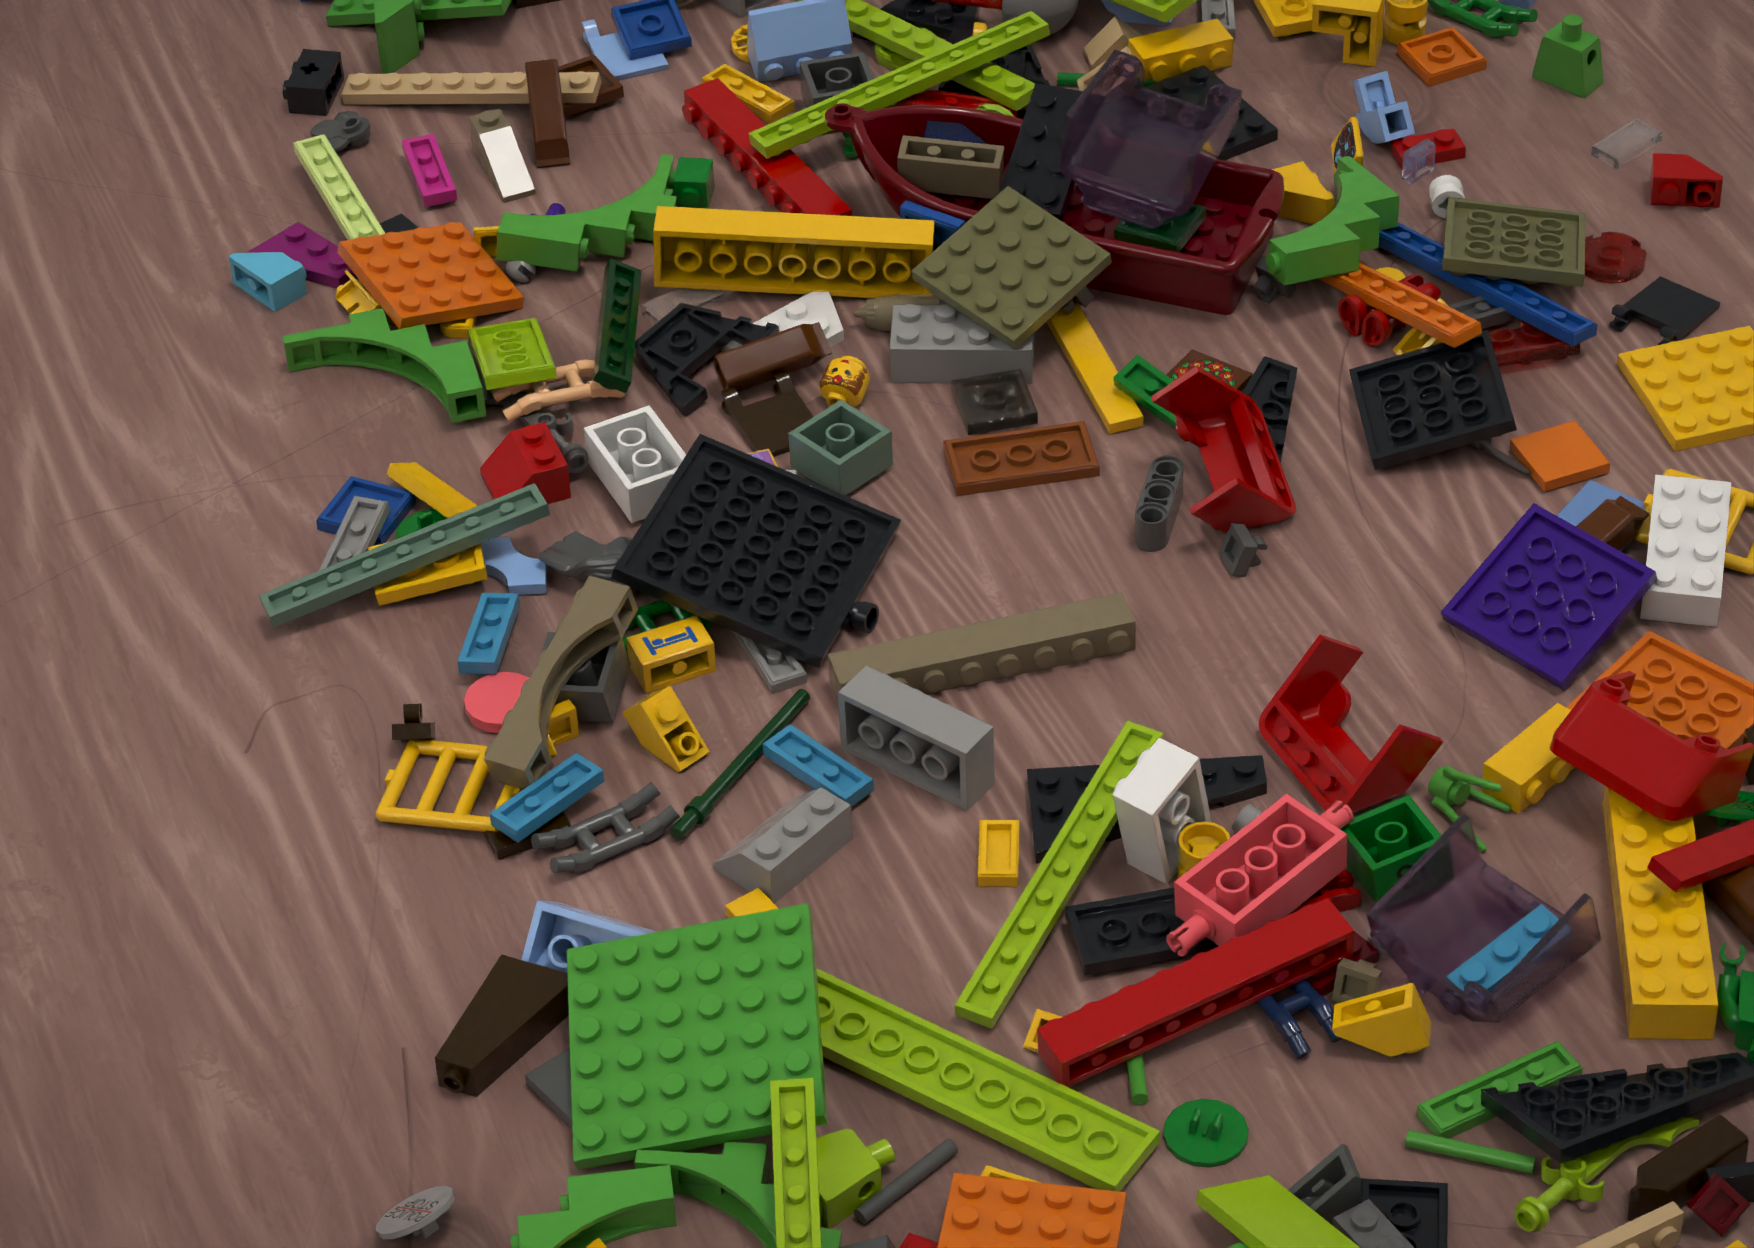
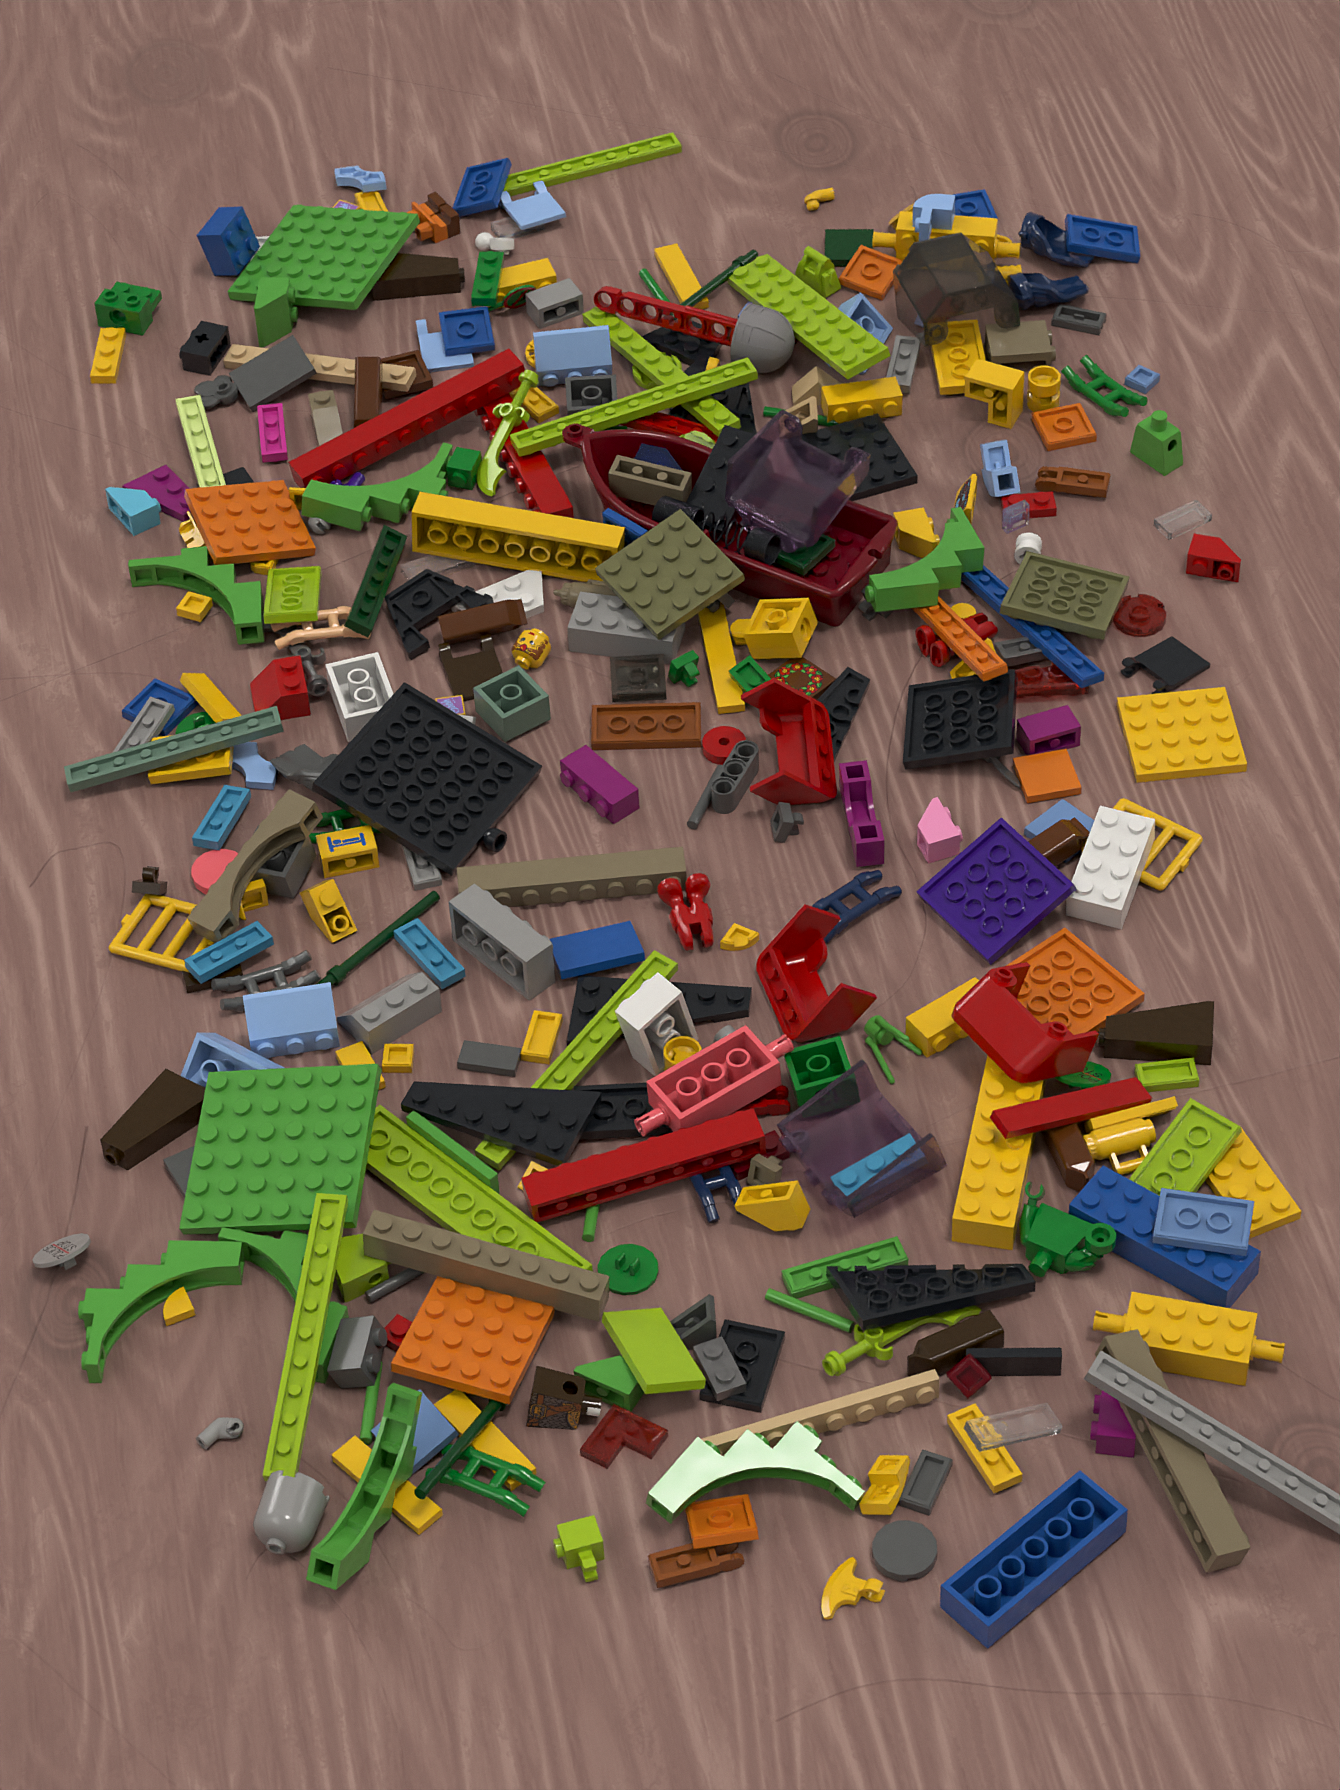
camera: 10 degrees right, 5 degrees up
none -> yellow plate [90,327,126,384]
none -> green brick [94,282,162,336]
none -> yellow plate [176,591,213,622]
none -> dark grey tile [229,335,317,412]
none -> light blue slope [243,982,340,1059]
none -> red brick [288,348,525,488]
none -> dark tan brick [363,1210,609,1322]
none -> yellow tile [382,1044,414,1073]
none -> black wing [401,1081,602,1166]
none -> bright green tile [406,1111,500,1194]
none -> dark grey tile [457,1040,521,1077]
none -> lime sword [477,369,539,496]
none -> blue tile [550,921,645,979]
none -> magenta brick [560,745,640,824]
none -> black piece [652,496,781,565]
none -> red piece [657,873,714,951]
none -> green tile [668,650,700,687]
none -> dark grey bar [687,765,722,829]
none -> red piece [702,726,746,765]
none -> yellow tile [720,923,759,951]
none -> yellow brick [730,598,818,659]
none -> dark blue piece [812,870,902,944]
none -> magenta arch [839,760,885,867]
none -> bright pink slope [917,797,963,864]
none -> magenta brick [1016,705,1081,756]
none -> dark orange hinge [1035,466,1111,498]

